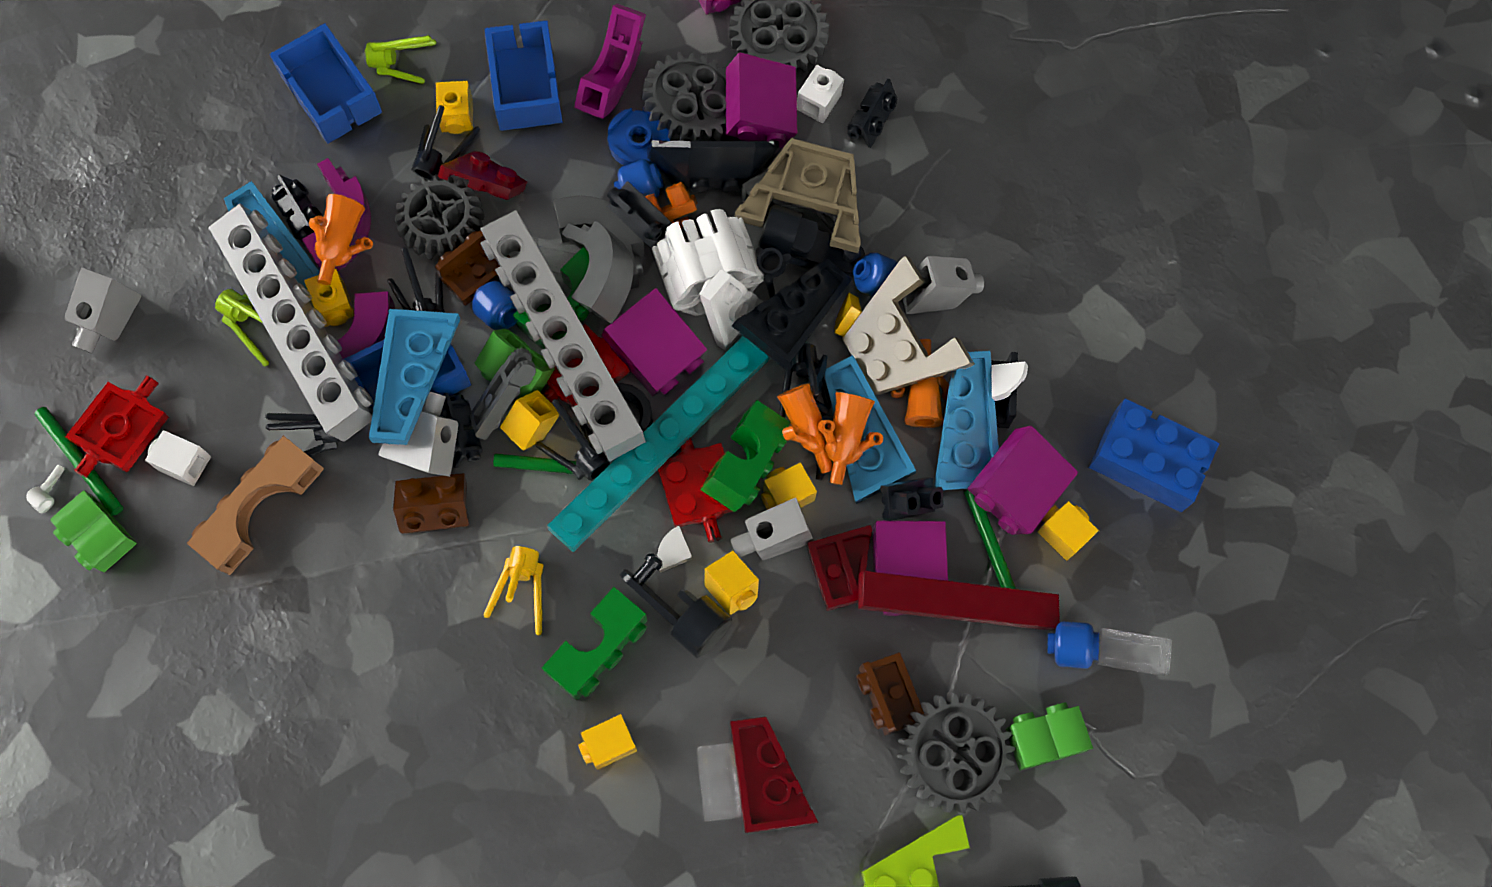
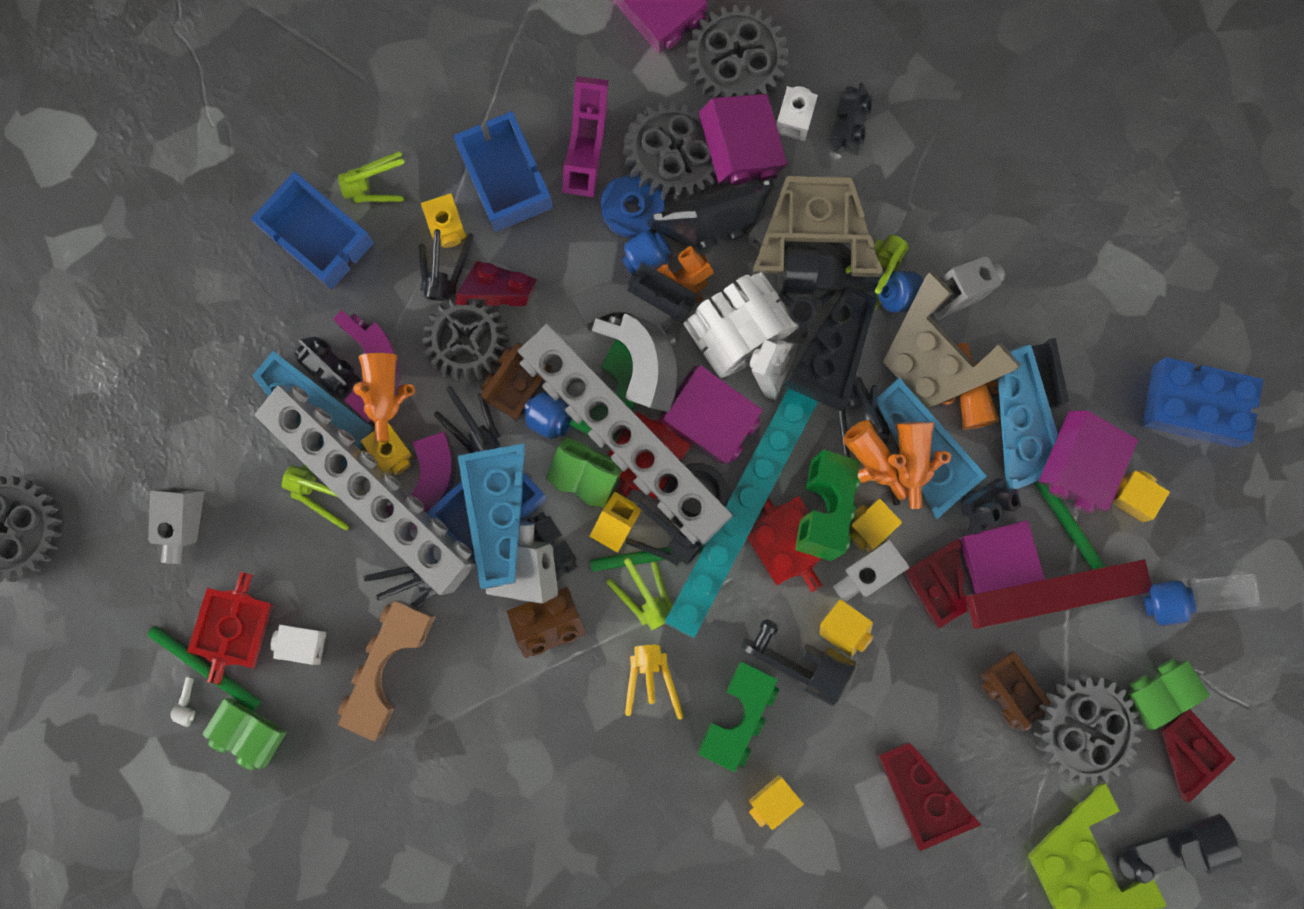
camera: 10 degrees left, 10 degrees up
dark grey hinge [469,347,536,440] -> none
white tile [657,526,692,573] -> none
yellow tile [834,293,862,337] -> none
white tile [992,361,1028,401] -> none
none -> lime plant [606,558,673,630]
none -> lime plant [845,235,909,310]
none -> dark red wing [1161,709,1236,803]

